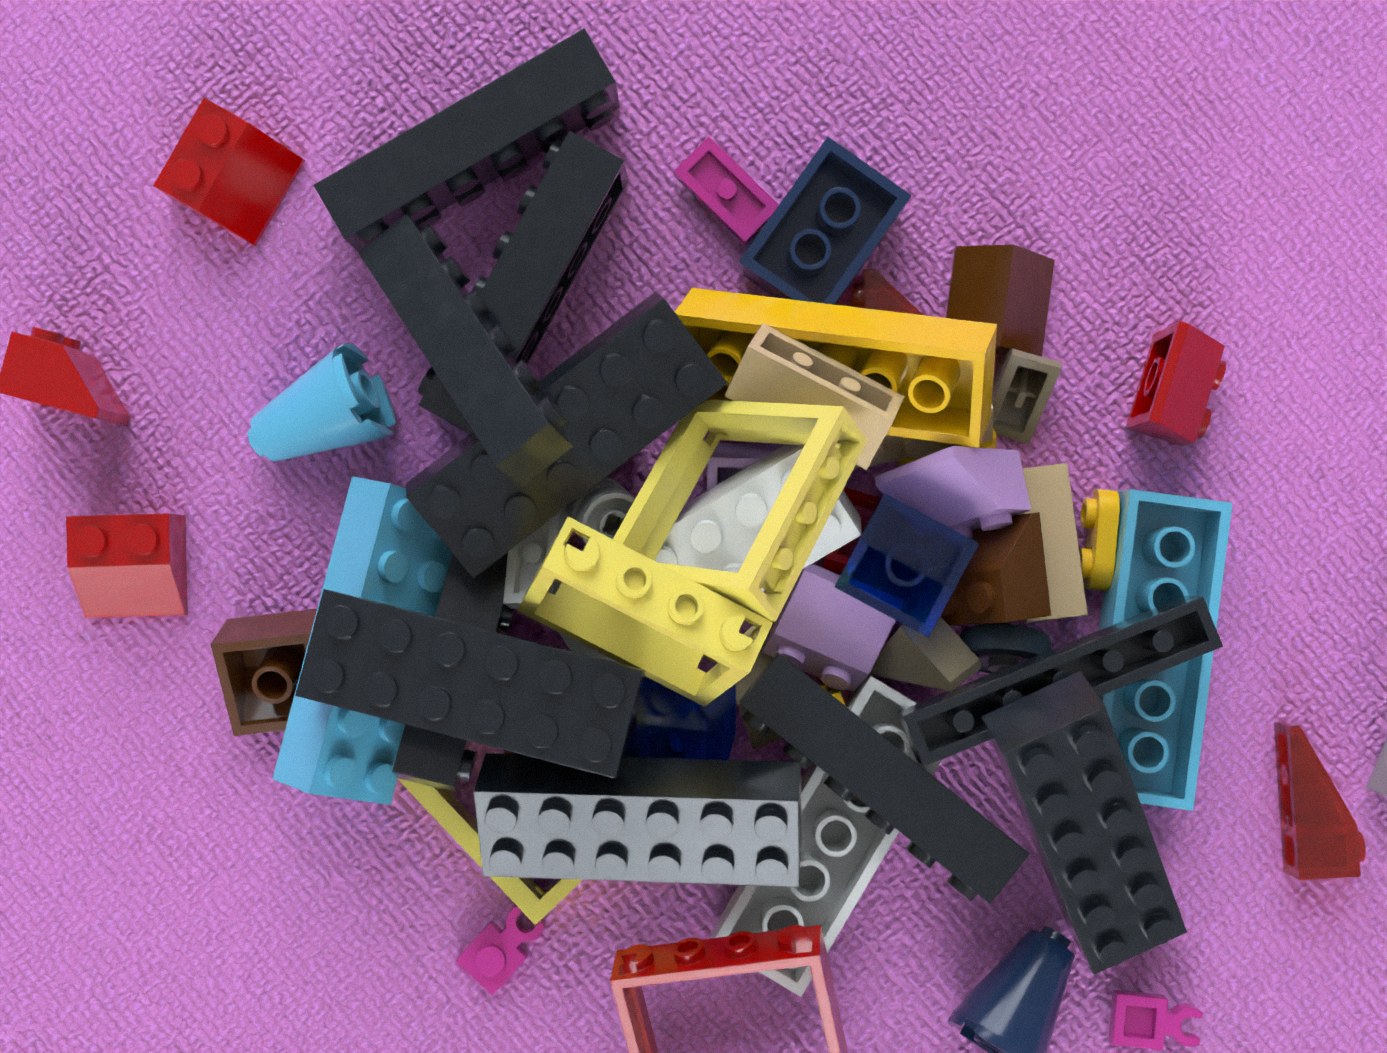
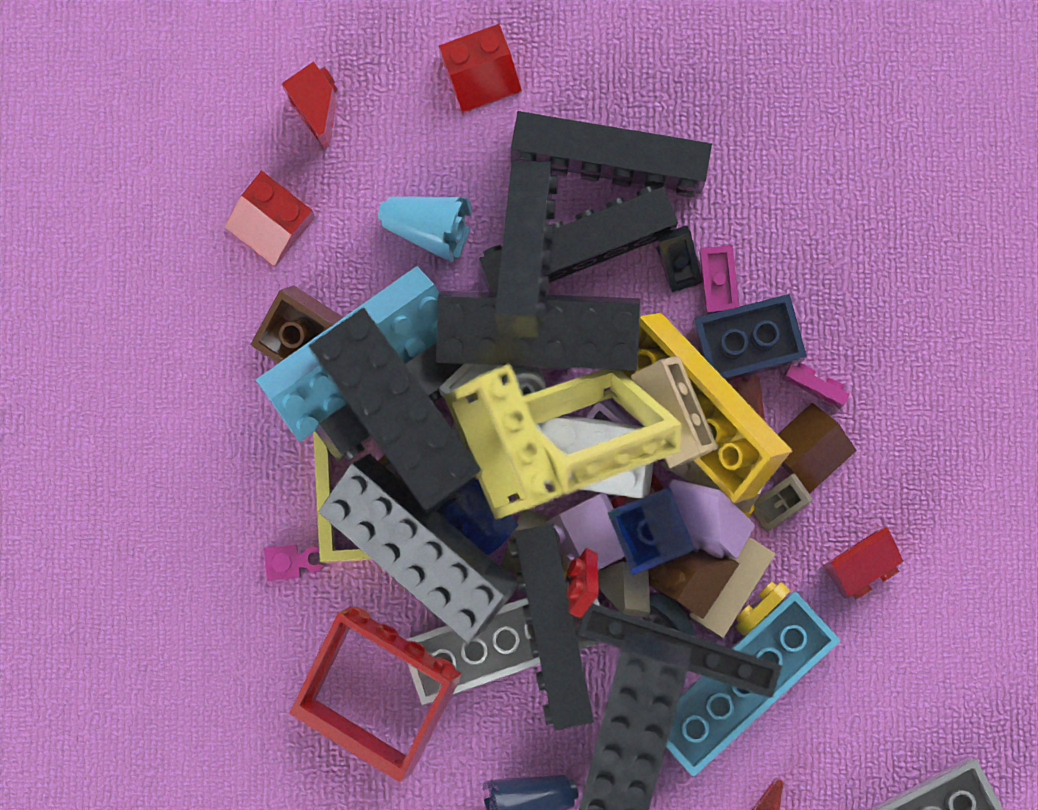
camera: 40 degrees right, 5 degrees down
none -> red plate [567,548,598,618]
none -> black slope [656,225,703,293]
none -> dark pink plate [782,363,850,409]

